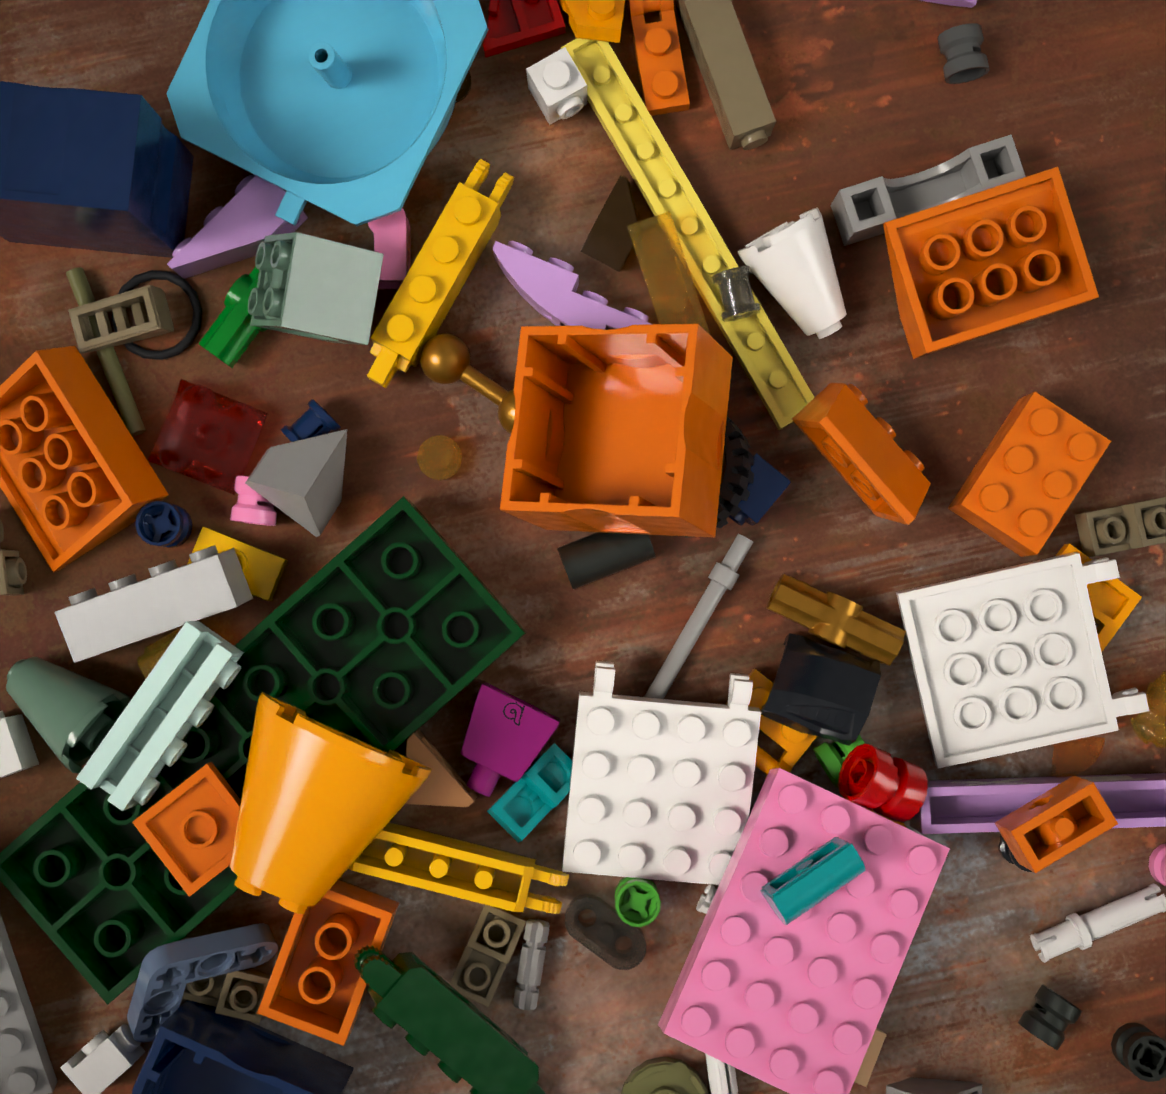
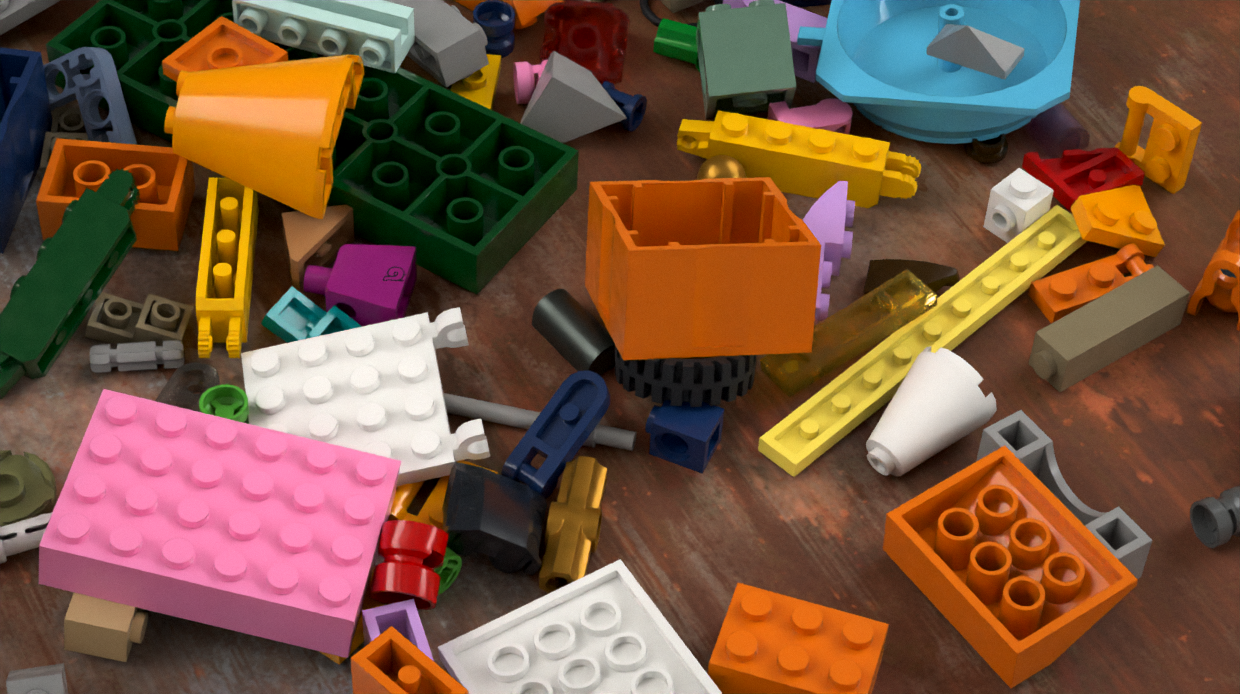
camera: 70 degrees right, 40 degrees down
clear smoke bush [711,266,761,322] -> none
teal brick [760,837,866,925] -> none
orange slope [792,383,931,525] -> none
none -> dark blue plate [501,370,610,499]
none -> light grey slope [926,24,1025,80]

